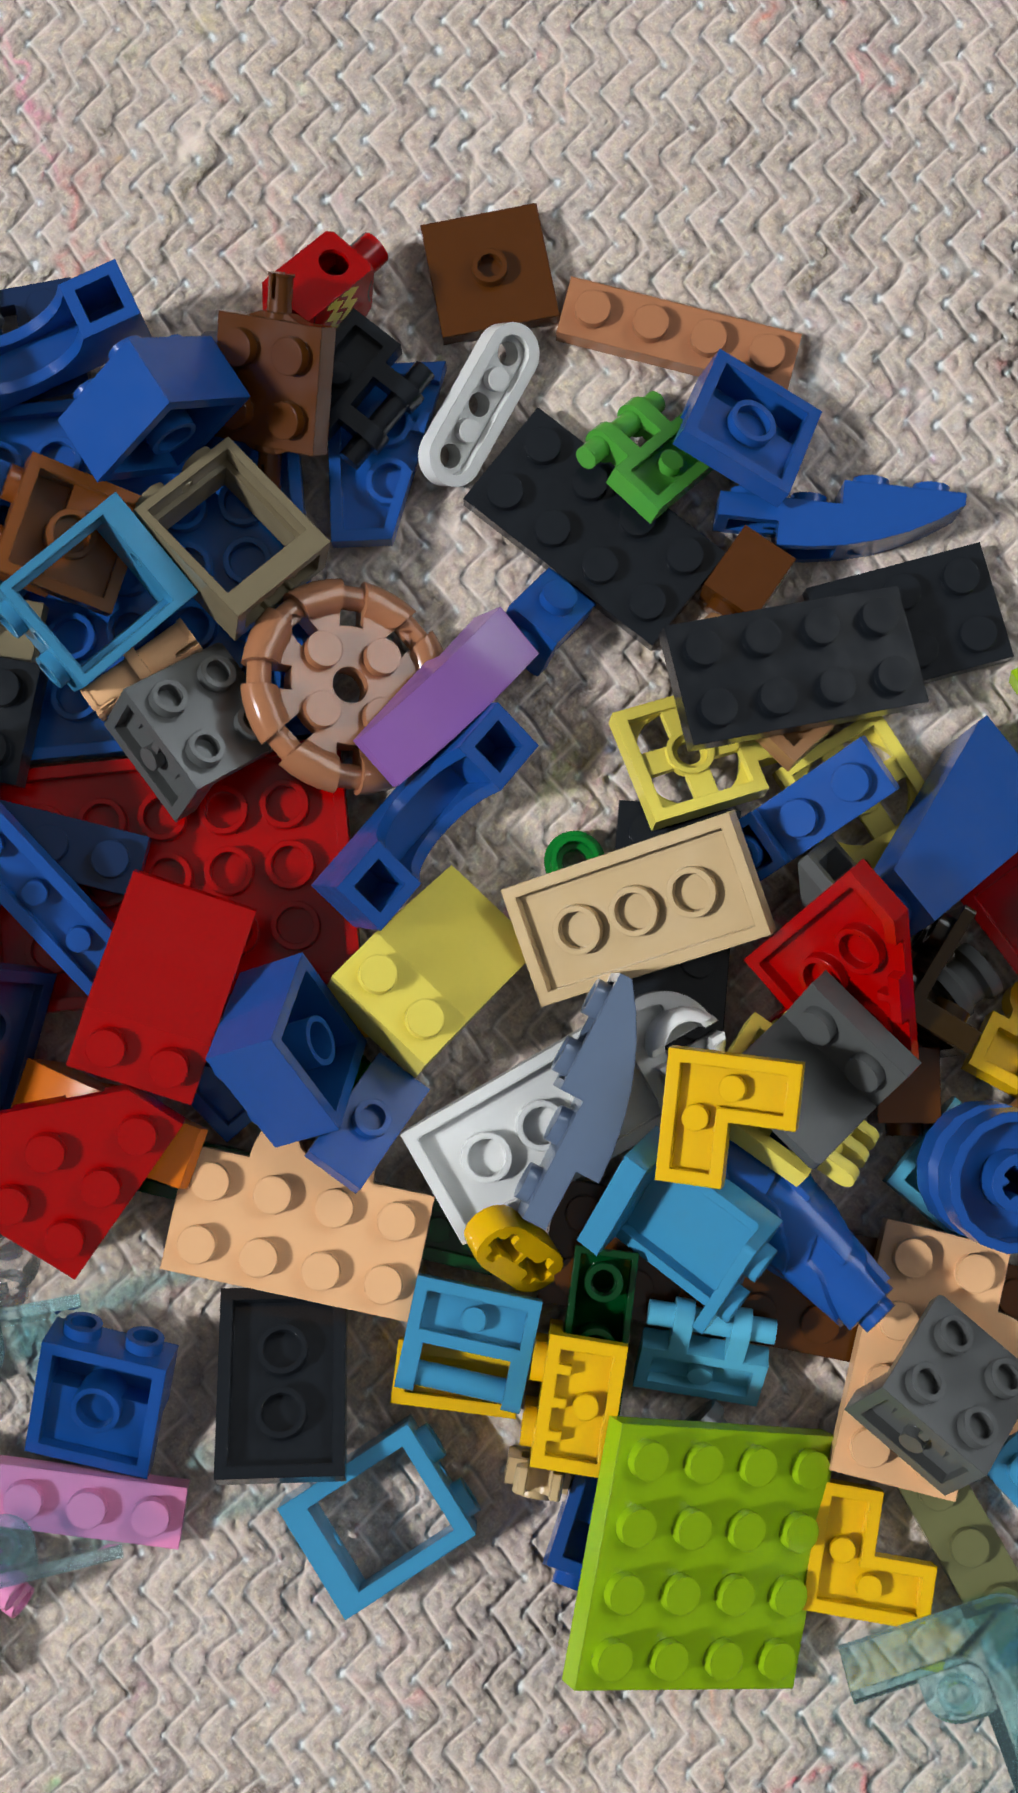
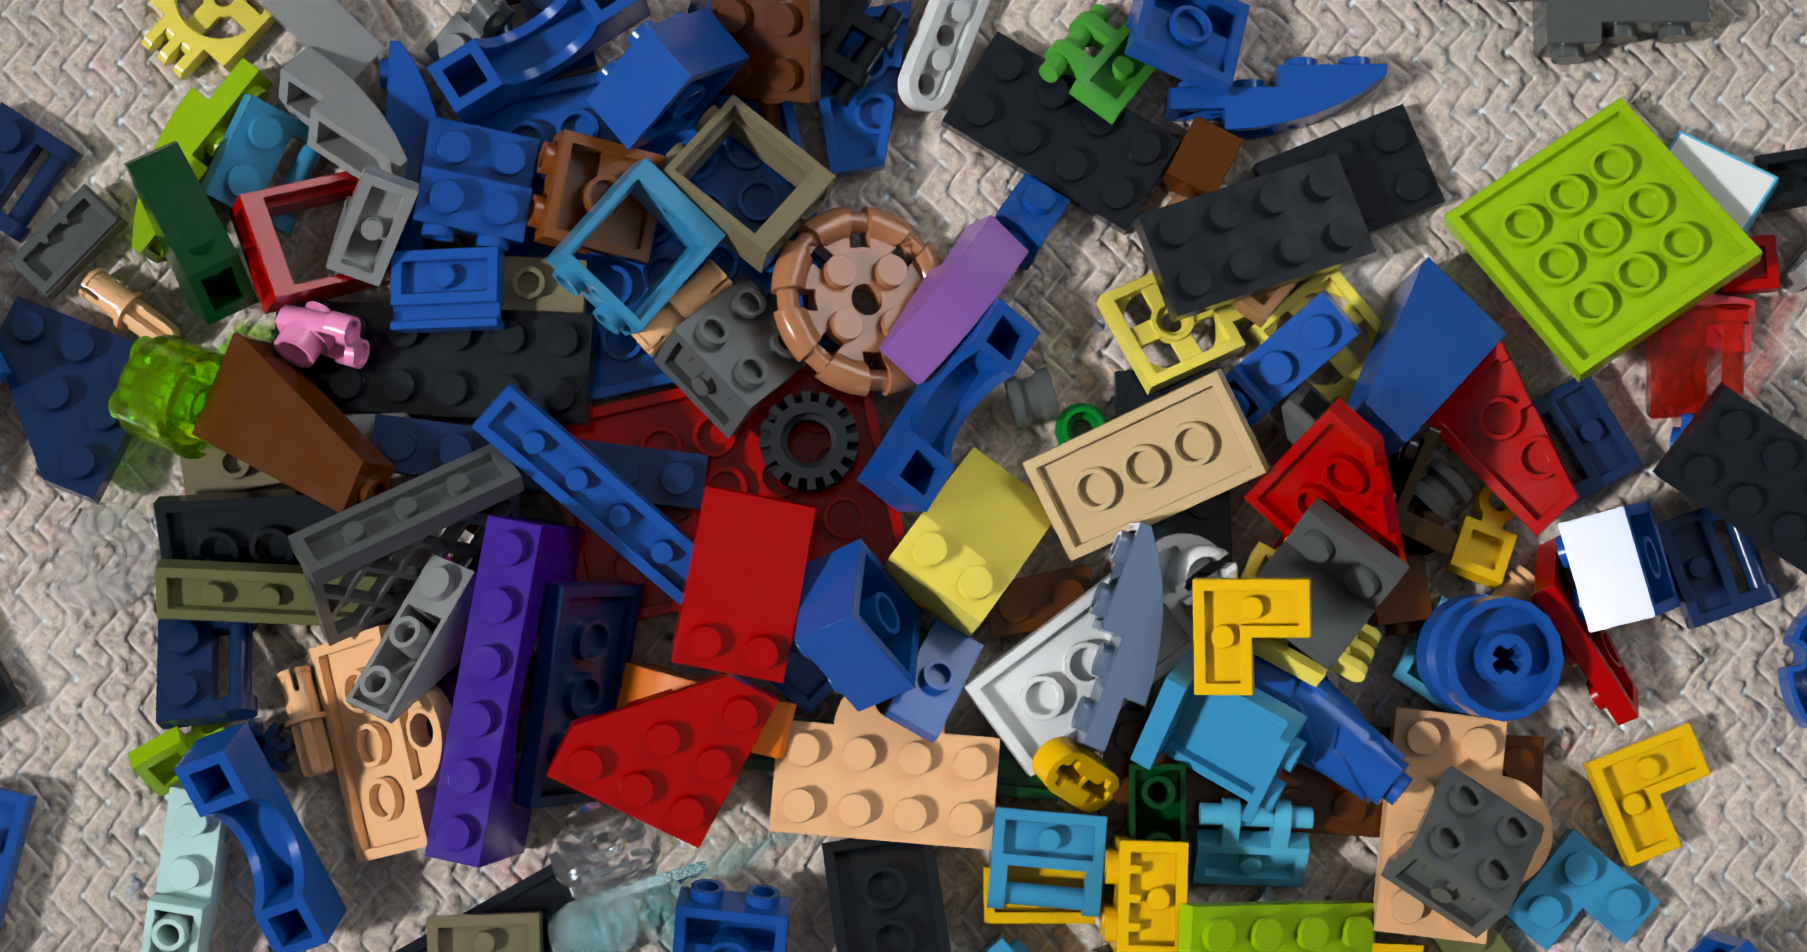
camera: 10 degrees left, 0 degrees up
none -> black tyre [759,390,860,494]
none -> reddish brown plate [987,564,1094,639]
none -> dark grey wheel [1004,367,1060,430]

